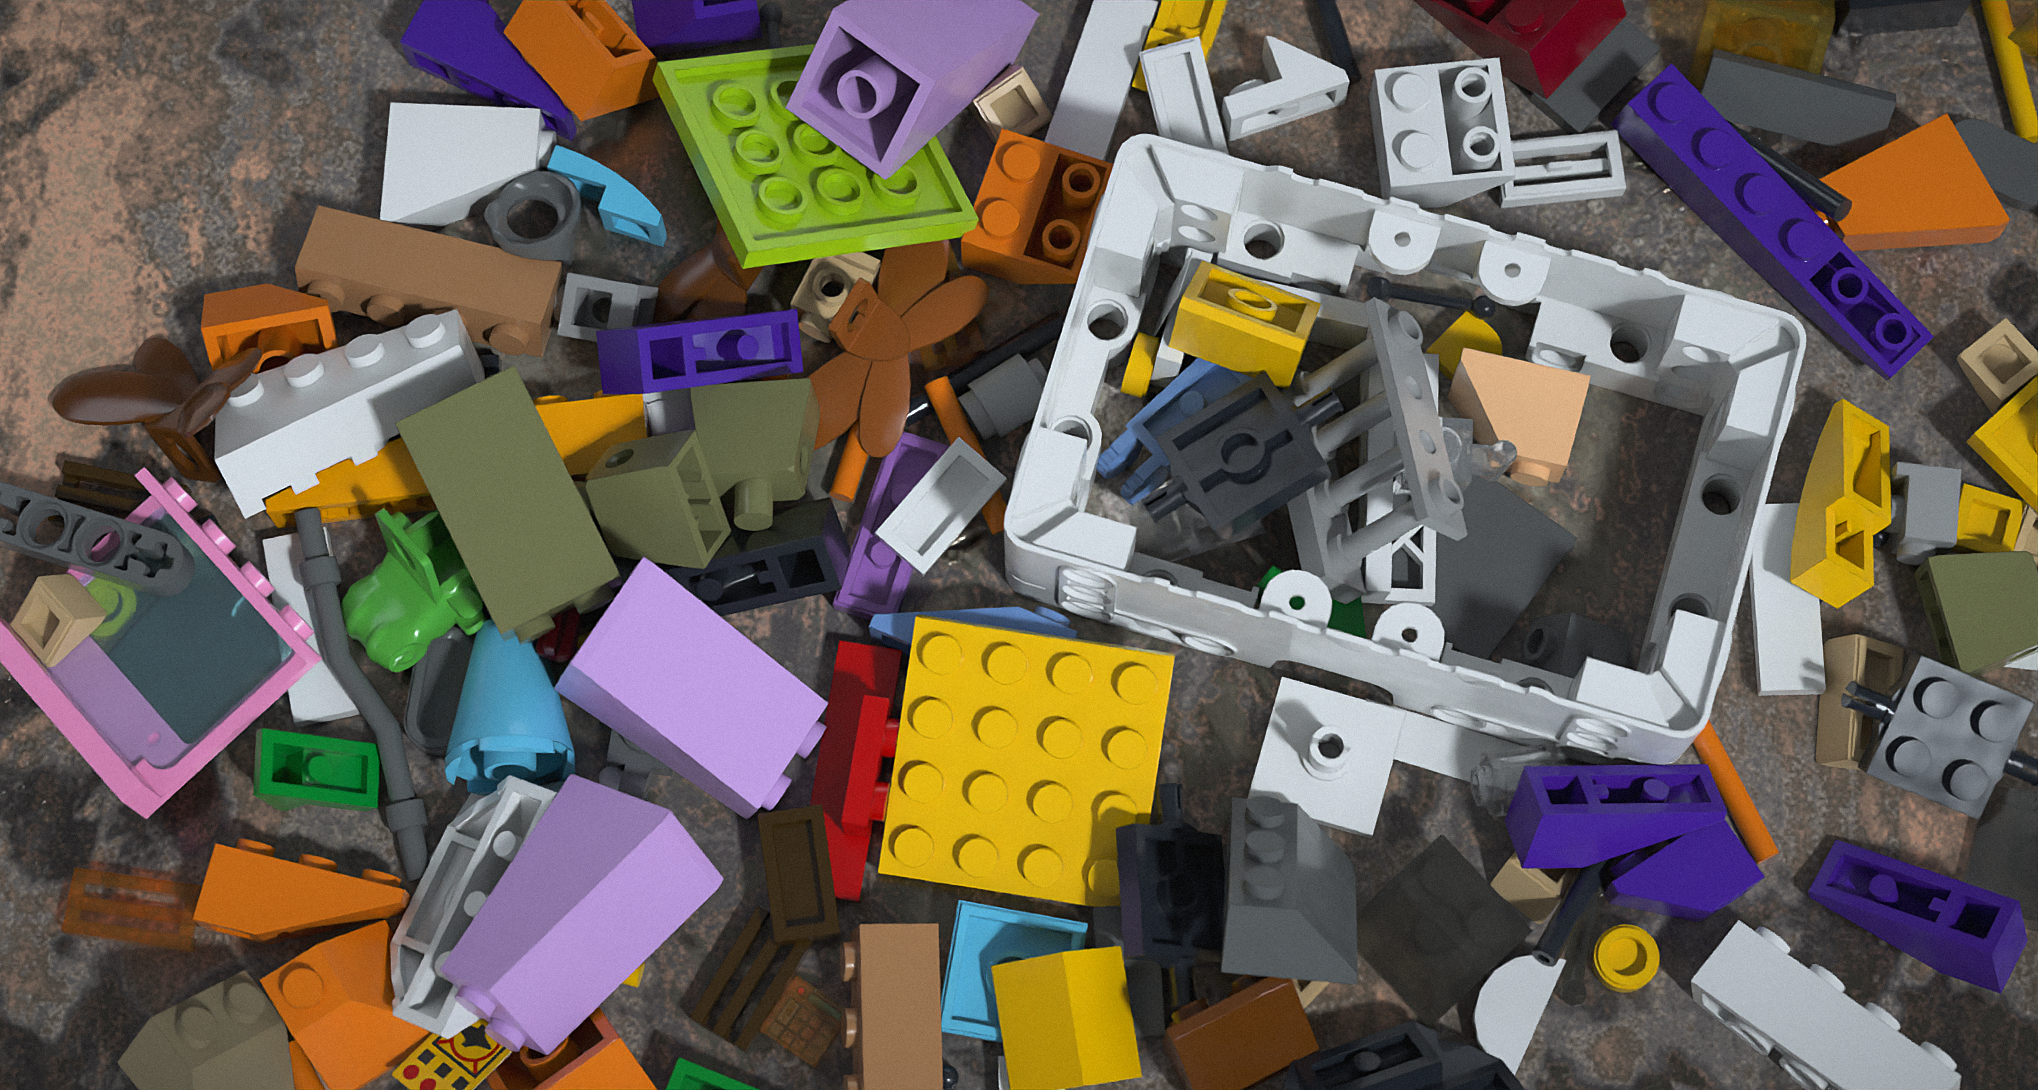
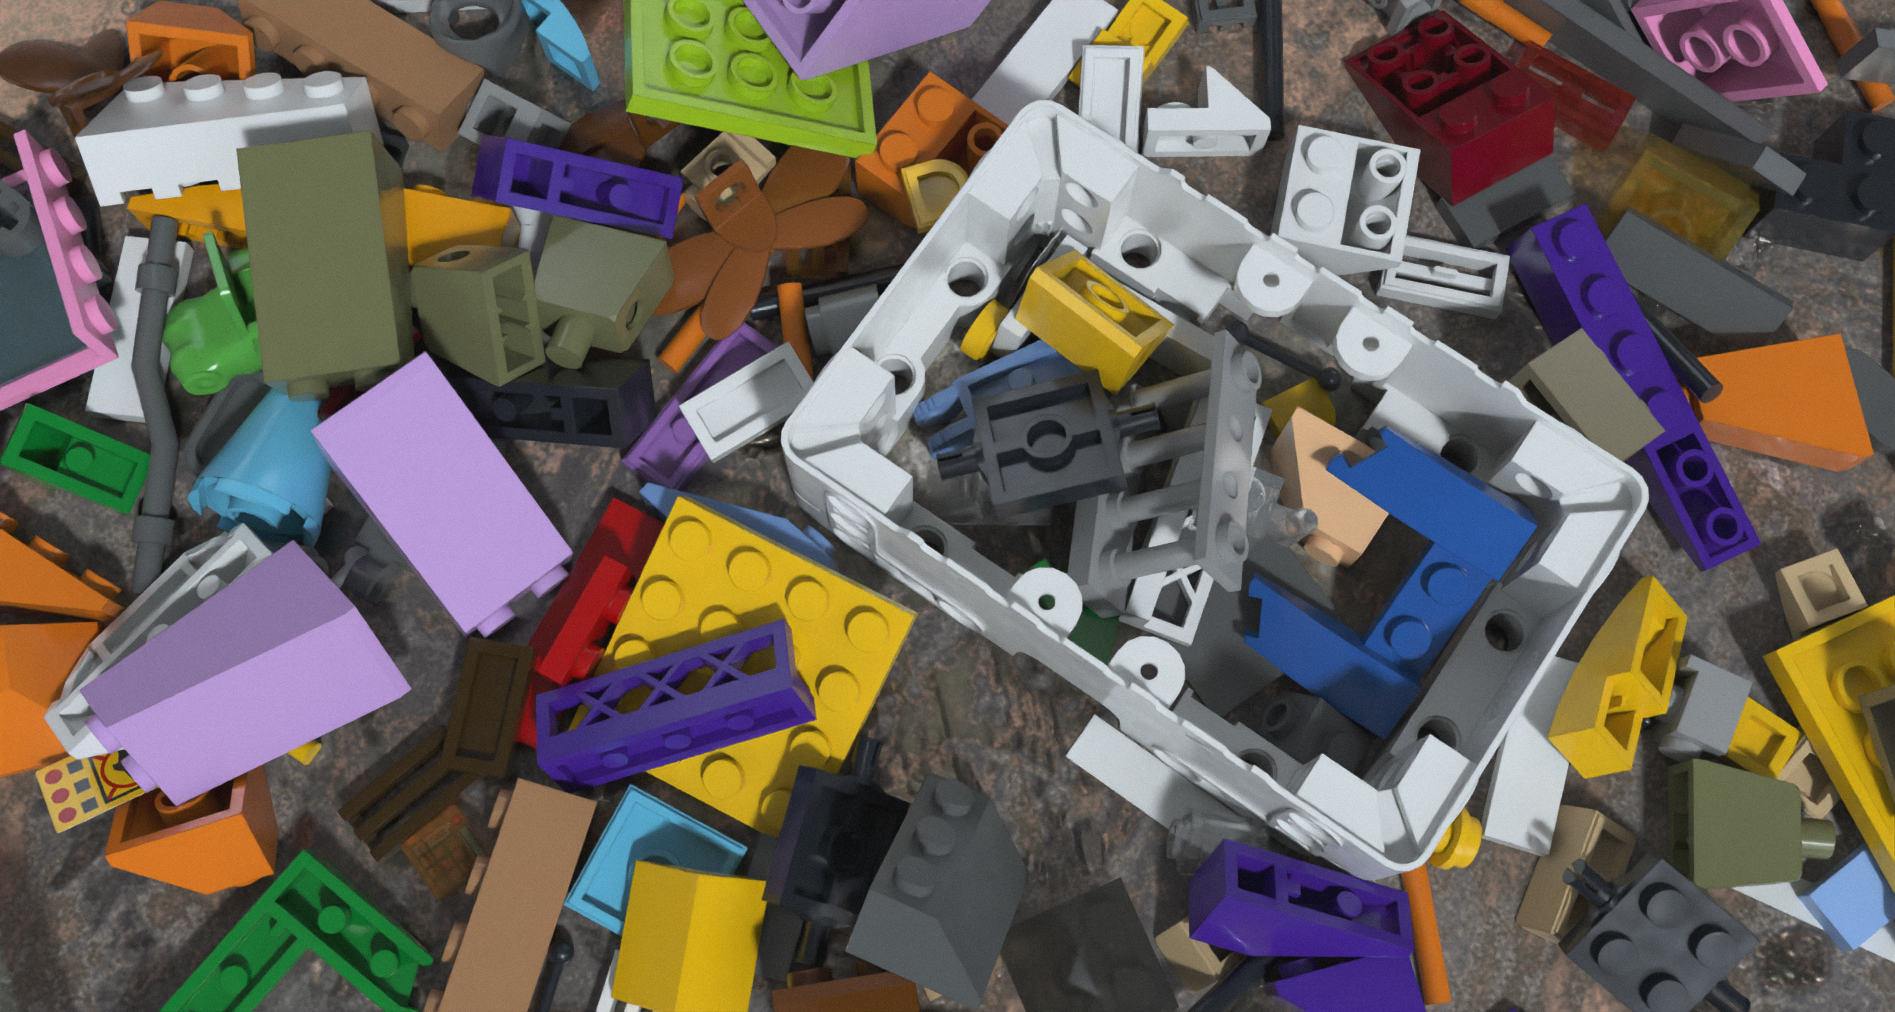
camera: 15 degrees right, 0 degrees up
tan slope [967,64,1053,144] -> none
white tile [1247,677,1407,839] -> none
none -> dark purple fence [536,619,817,794]
none -> yellow tile [901,159,969,234]
none -> blue wedge [1244,425,1538,740]
none -> yellow plate [1428,807,1482,870]
none -> dark tan slope [1508,328,1665,462]

